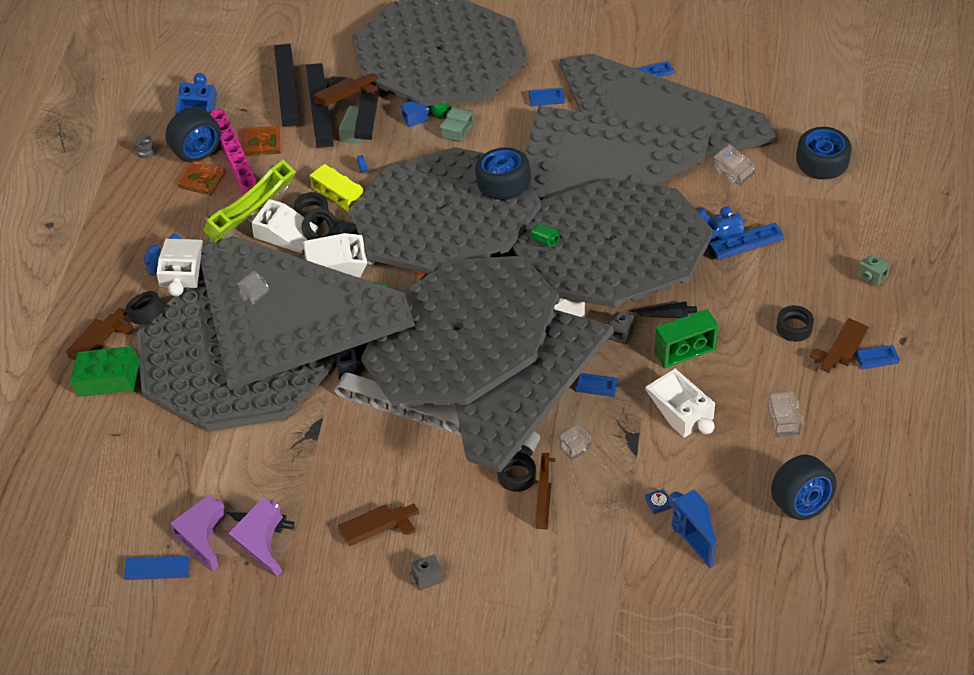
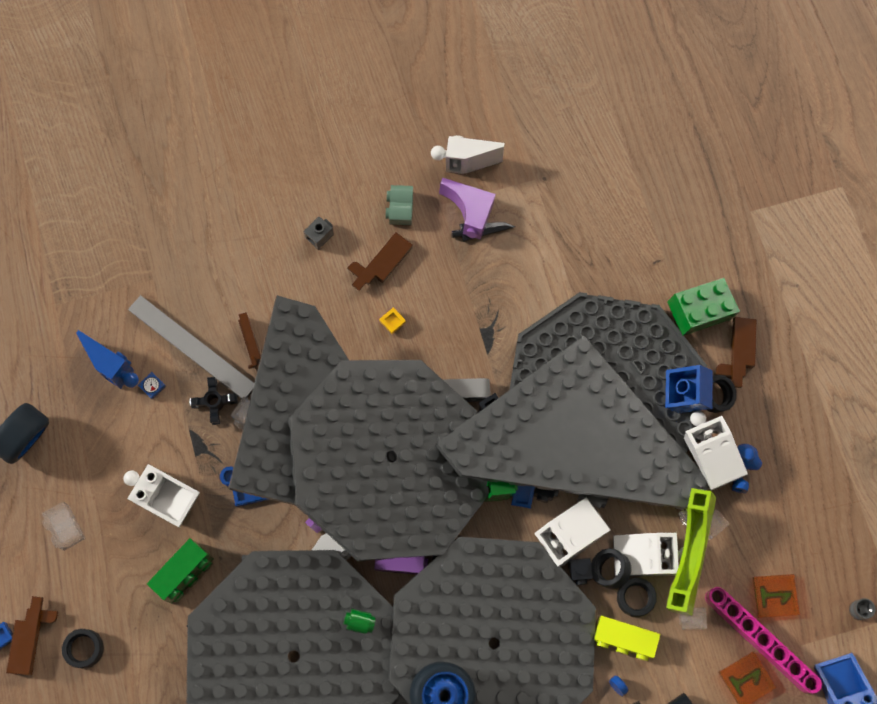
camera: 155 degrees right, 25 degrees up
blue tile [124,556,190,580] -> none
black wheel [165,107,221,162] -> none
medium lavender arch [170,494,225,572] -> none
clear brick [236,270,270,305] -> none
none -> light grey tile [128,295,254,401]
none -> black pin [189,377,238,425]
none -> blue tile [220,466,234,487]
none -> yellow plate [379,307,406,335]
none -> sand green brick [386,185,413,225]
none -> white slope [431,135,505,174]
none -> blue brick [665,365,713,413]

